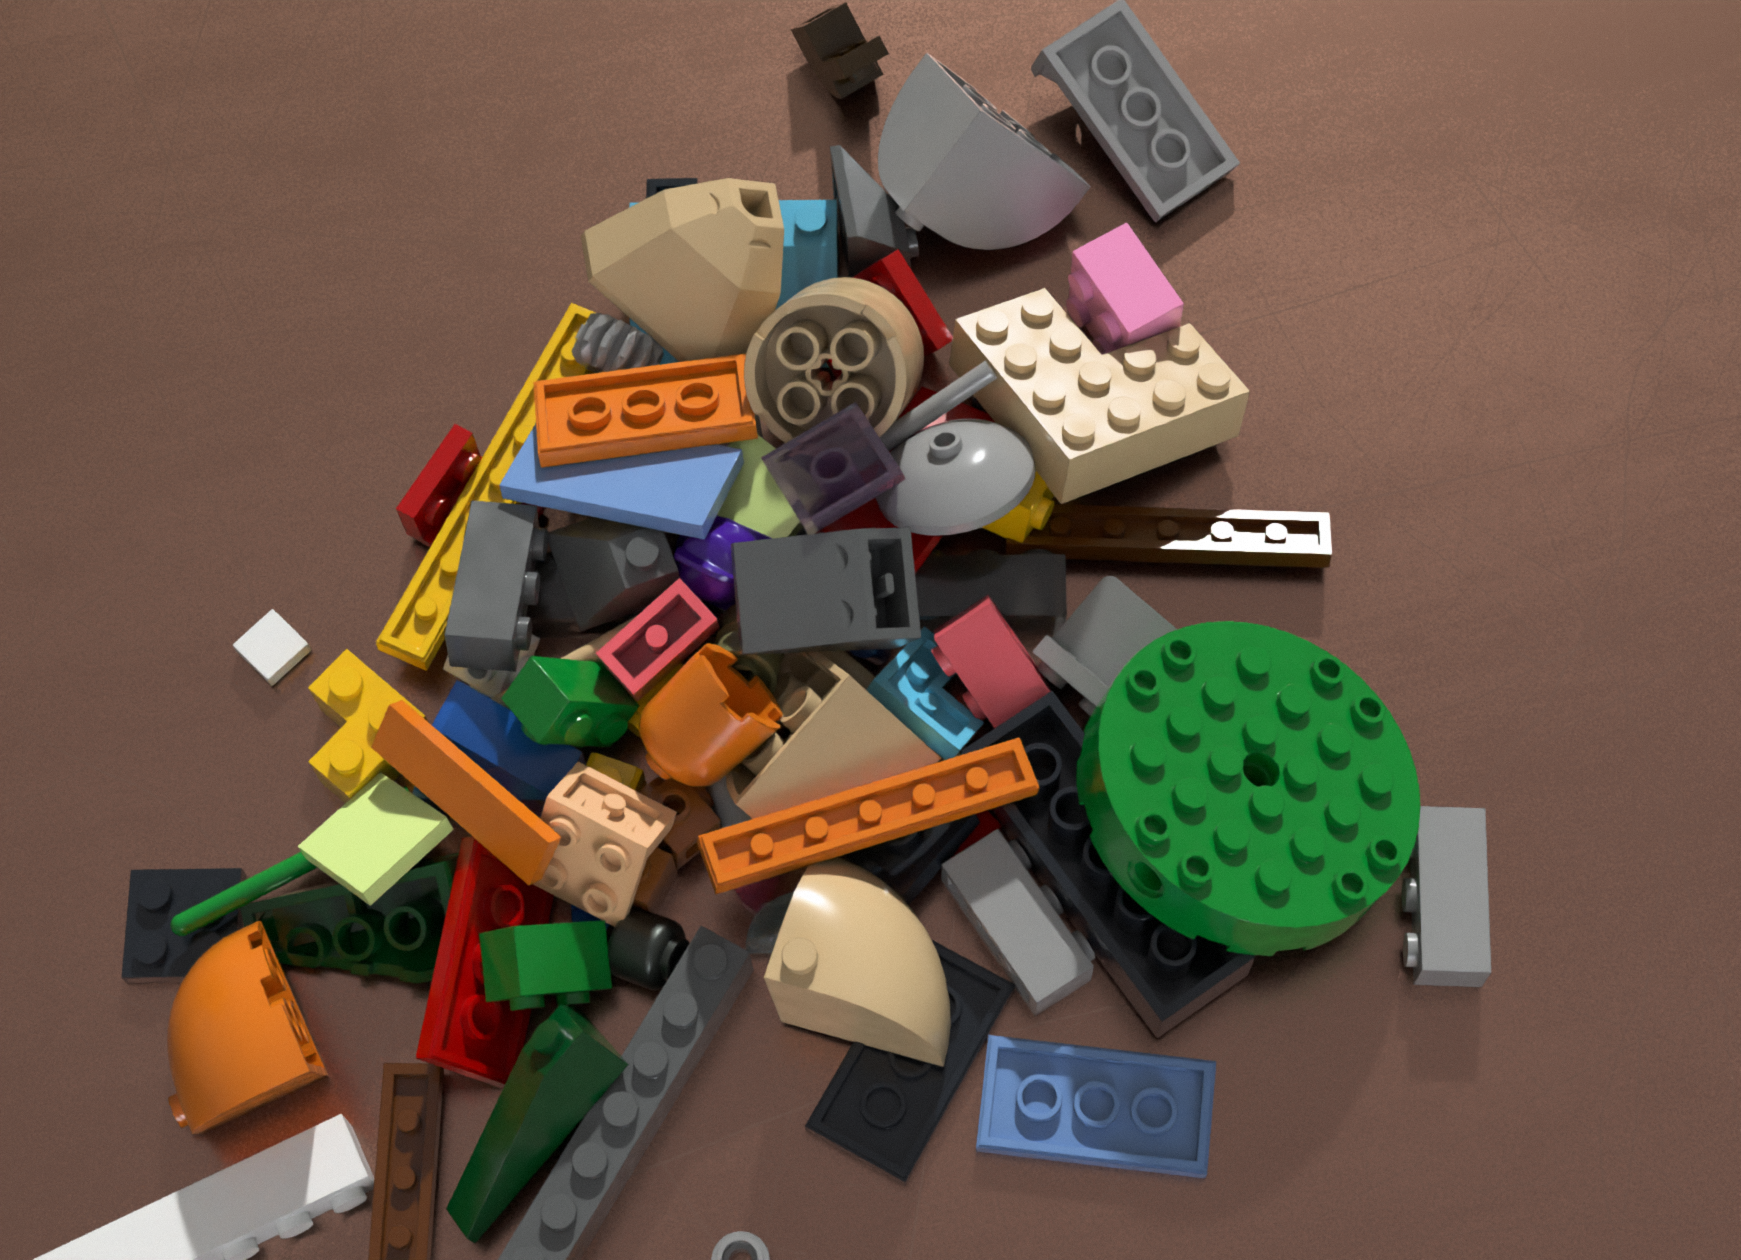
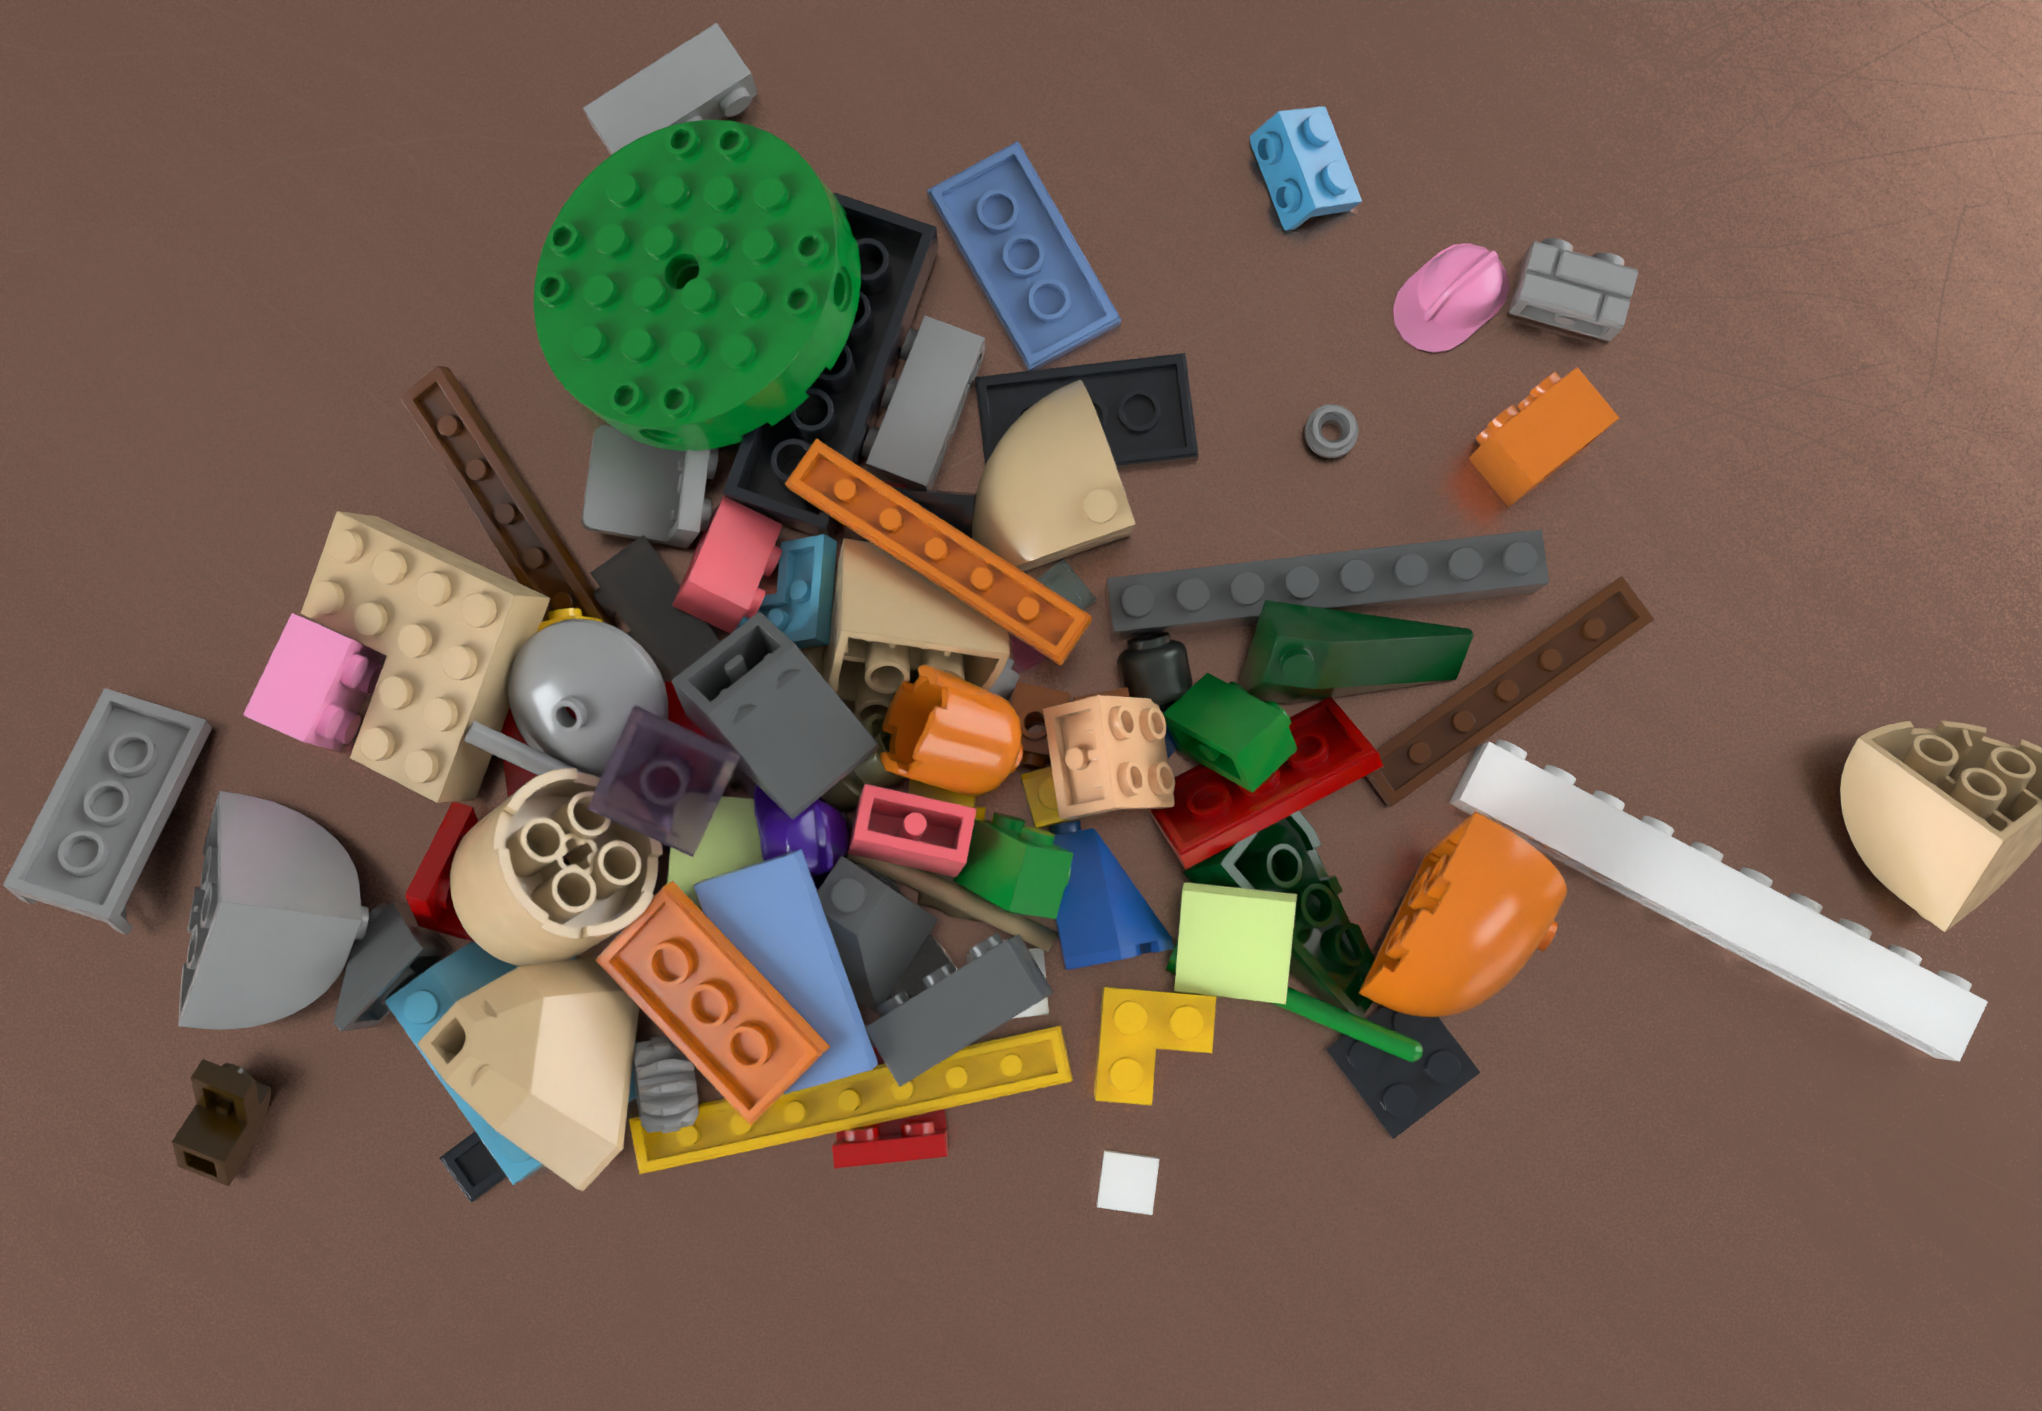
camera: 130 degrees left, 15 degrees up
orange tile [371,700,562,885] -> none

